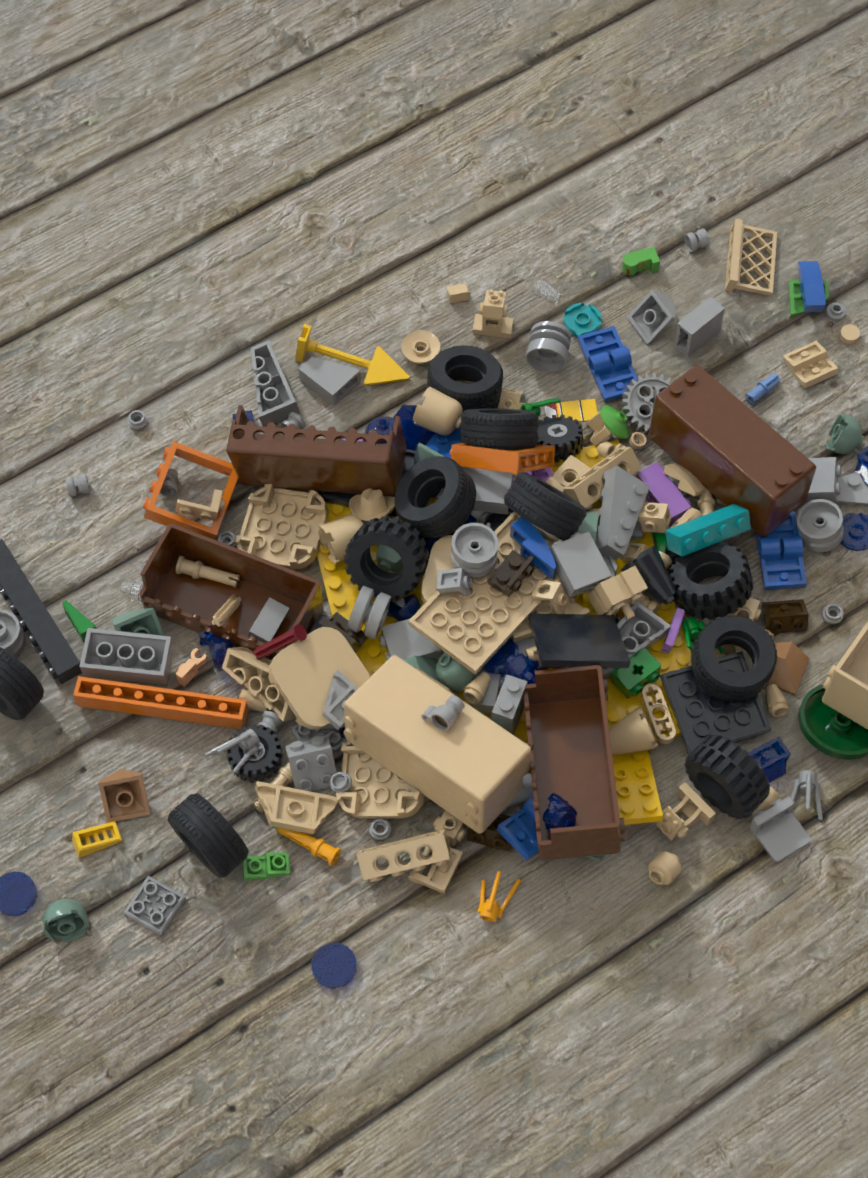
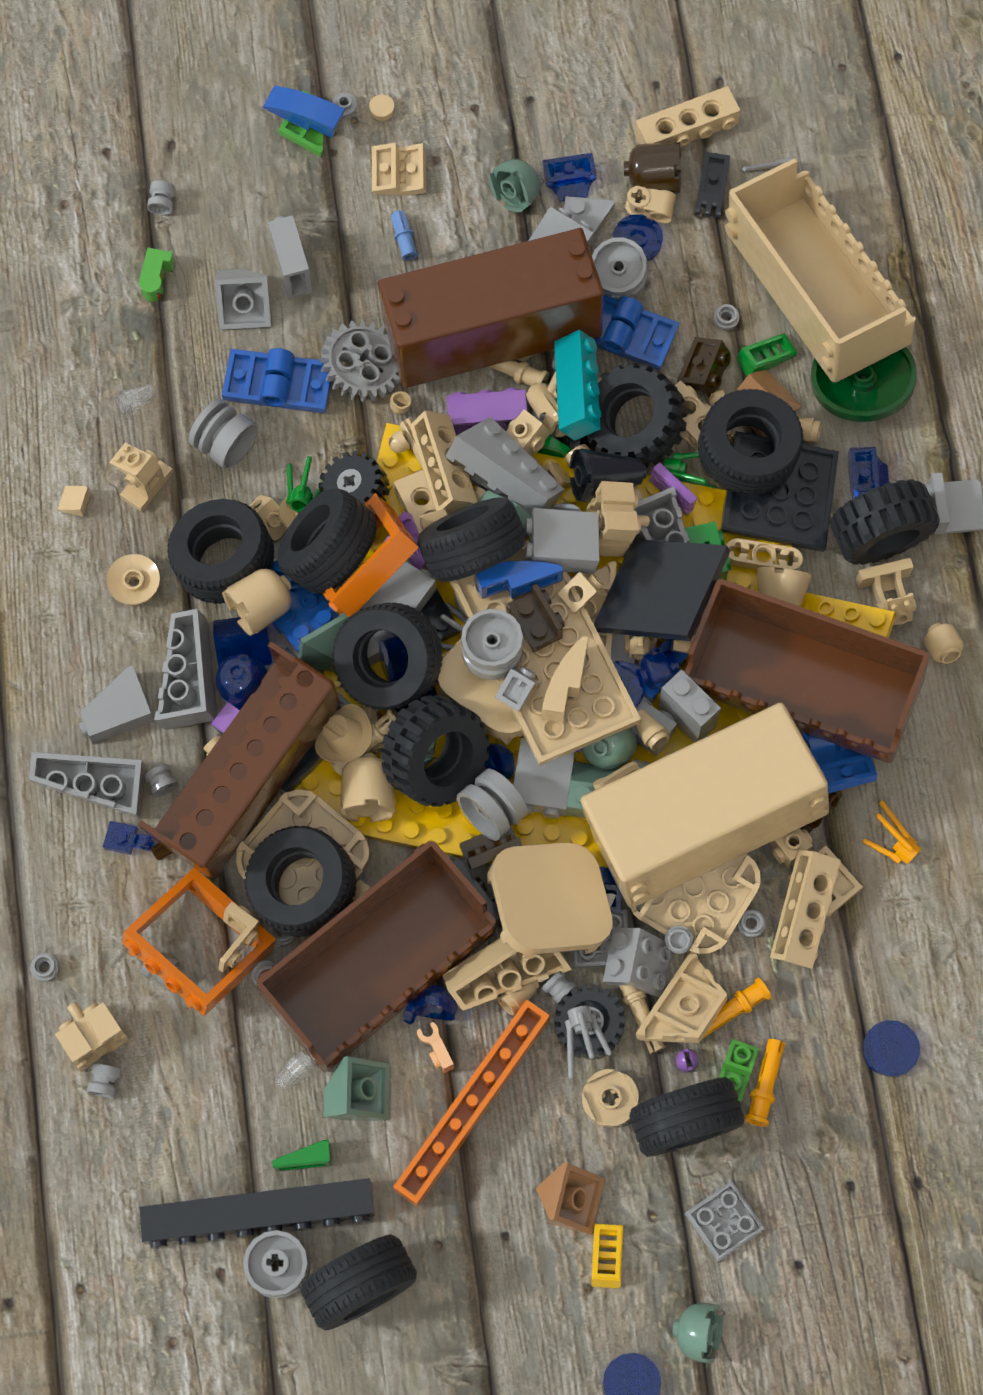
camera: 65 degrees left, 10 degrees up
light grey slope [79,628,172,685] -> none
tan pin [175,556,240,588] -> none
tan axle [211,595,241,627] -> none
light grey hinge [248,597,290,643] -> none
dark red axle [253,624,307,660] -> none
yellow piece [295,324,410,386] -> none
light grey wing [322,670,358,730] -> none
light grey piece [422,695,465,731] -> none
clear blue head [543,793,577,832] -> none
yellow sticker [544,399,598,421] -> none
teal tile [563,303,602,338] -> none
tan bracket [587,412,612,446] -> none
bright green dish [600,405,630,439] -> none
tan slope [663,463,706,496] -> none
tan fence [725,218,777,296] -> none
light grey plant [790,770,823,821] -> none
none -> tan brick [55,1002,129,1072]
none -> light grey wedge [154,609,216,730]
none -> black tyre [244,825,357,937]
none -> tan slope [542,636,588,722]
none -> tan plate [582,1069,639,1128]
none -> medium lavender hinge [676,1049,699,1073]
none -> green slope [737,333,797,376]
none -> light orange pin [744,1039,785,1127]

